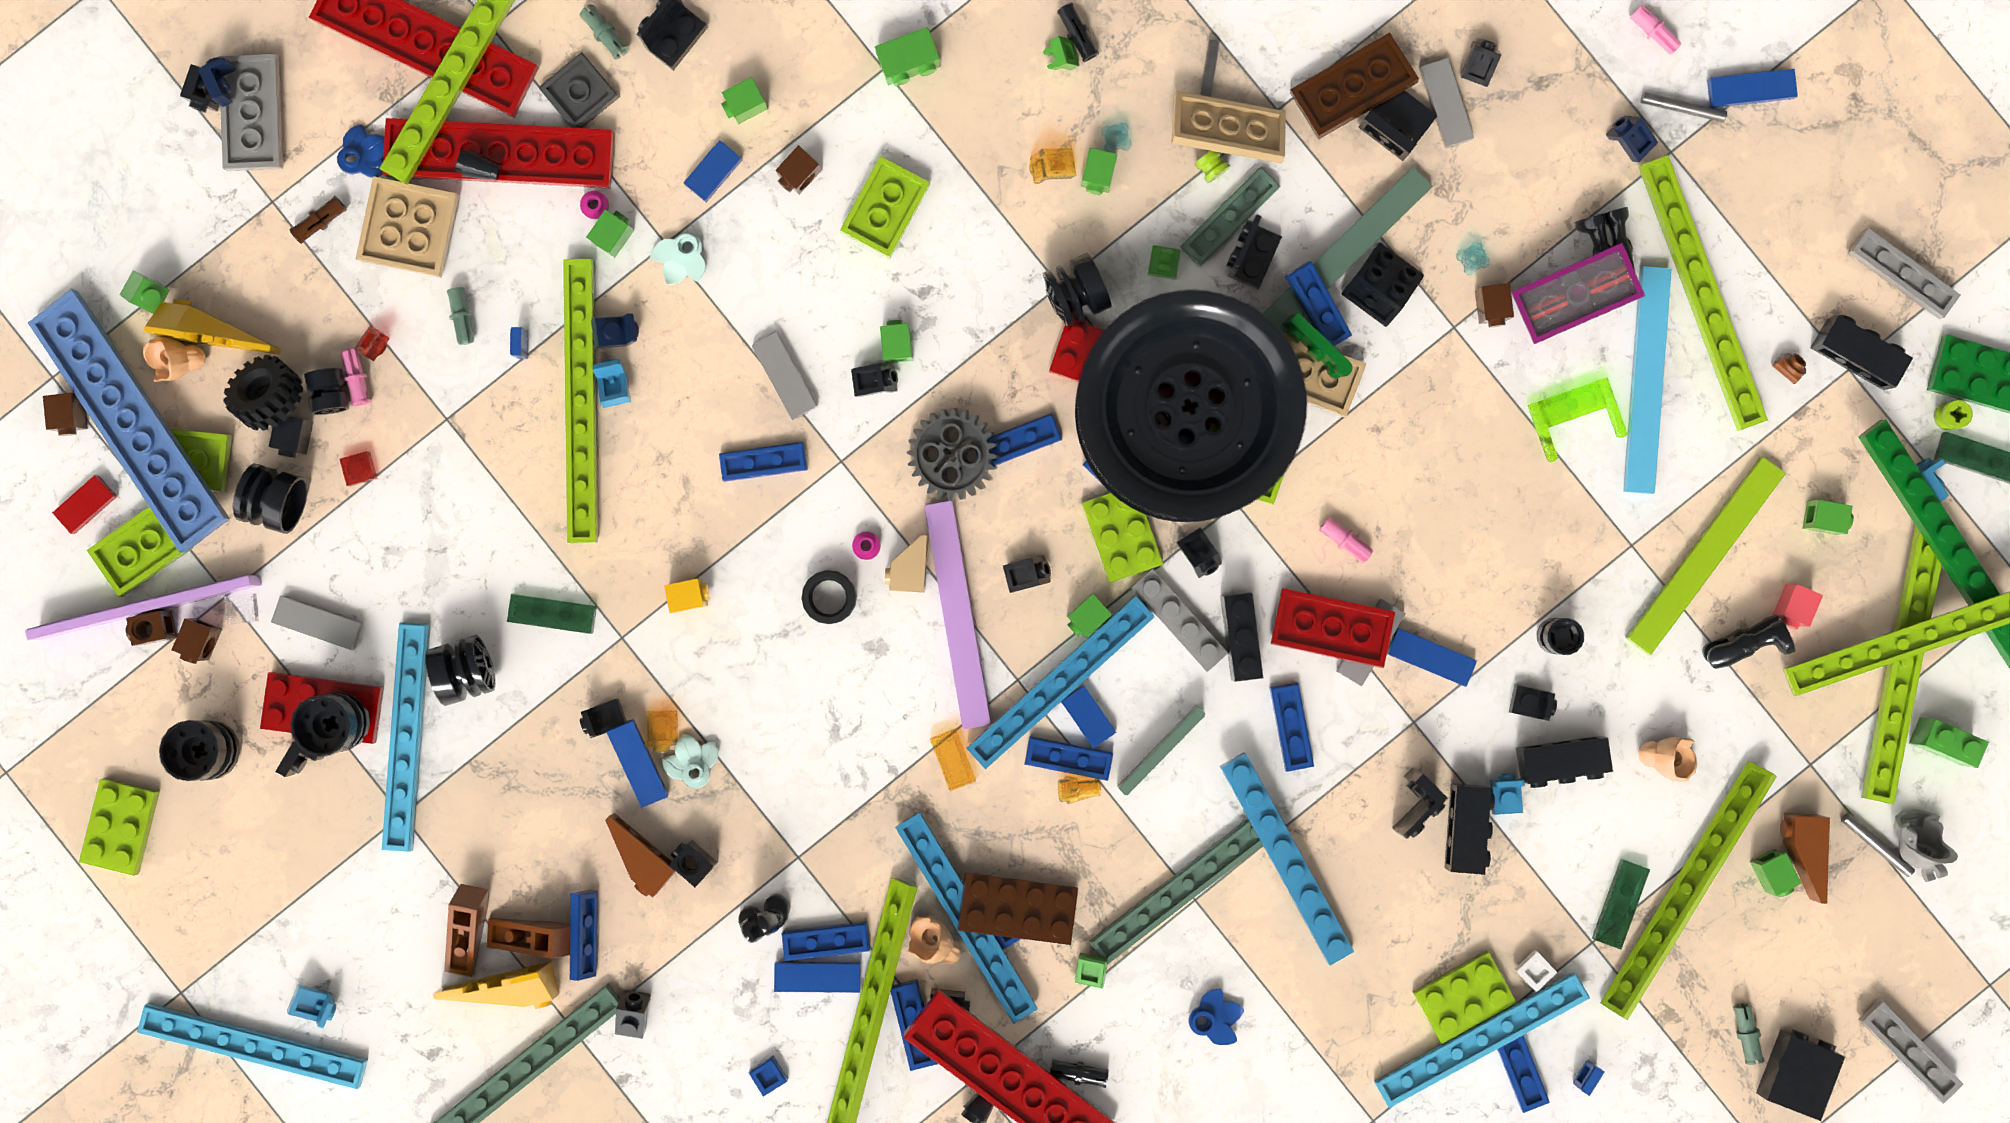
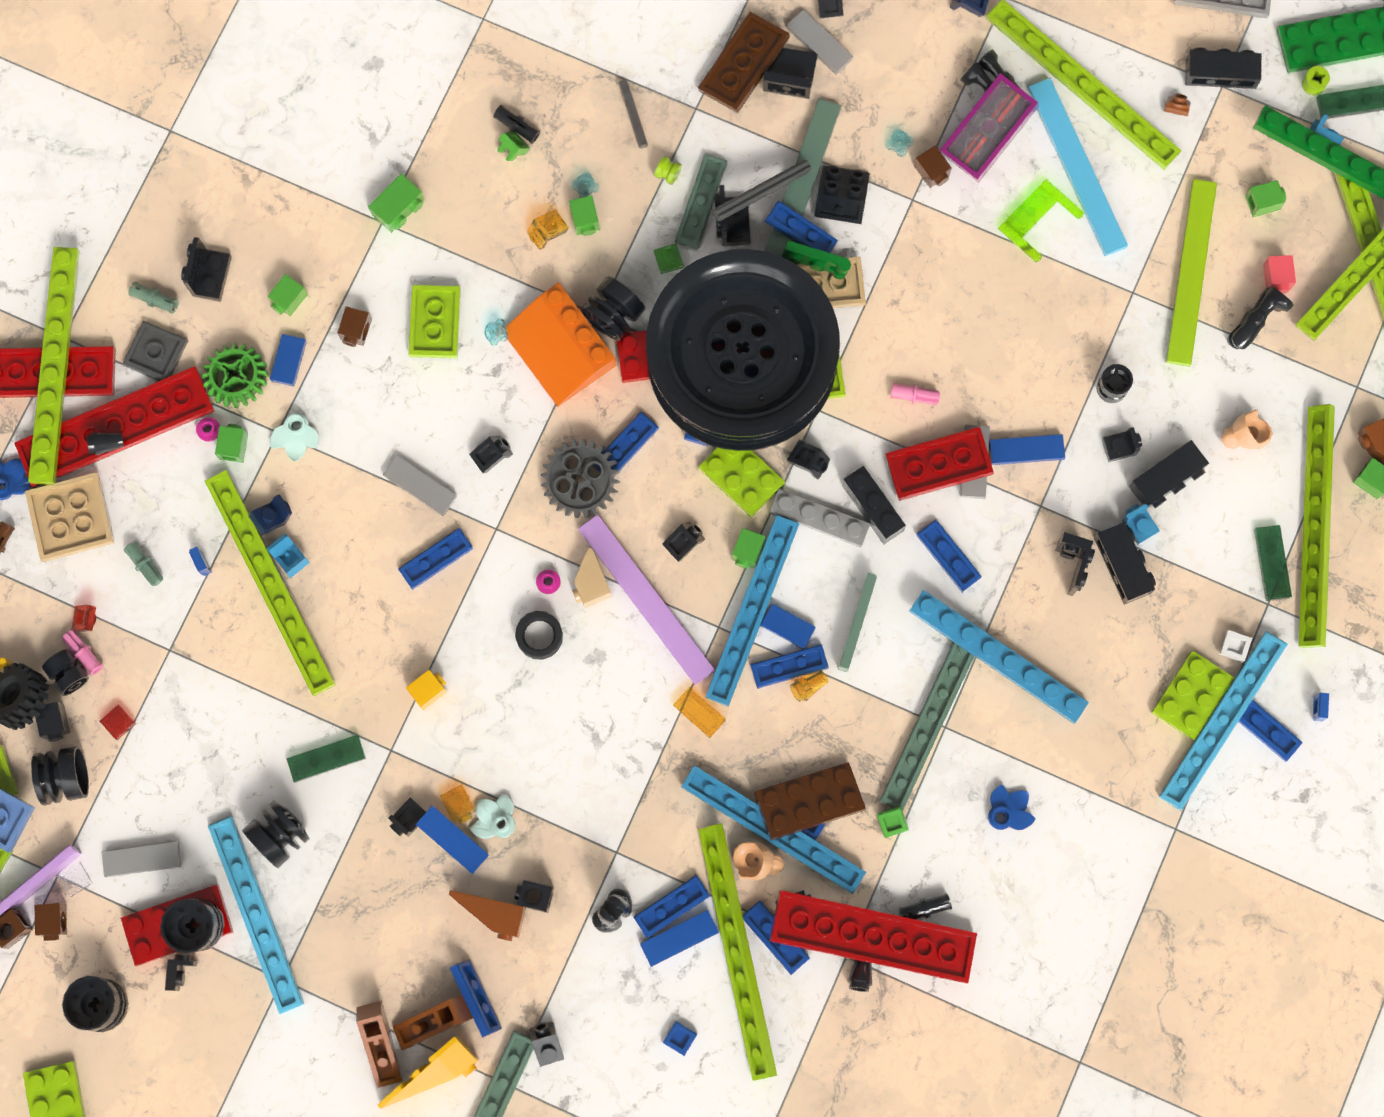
camera: 25 degrees left, 10 degrees down
bright green brick [880,320,913,363] -> none
tan plate [1171,91,1286,163] -> none
none -> bright green gear [202,343,269,408]
none -> clear light blue plate [484,318,508,346]
none -> orange slope [502,283,617,407]
none -> dark grey axle [712,160,811,221]

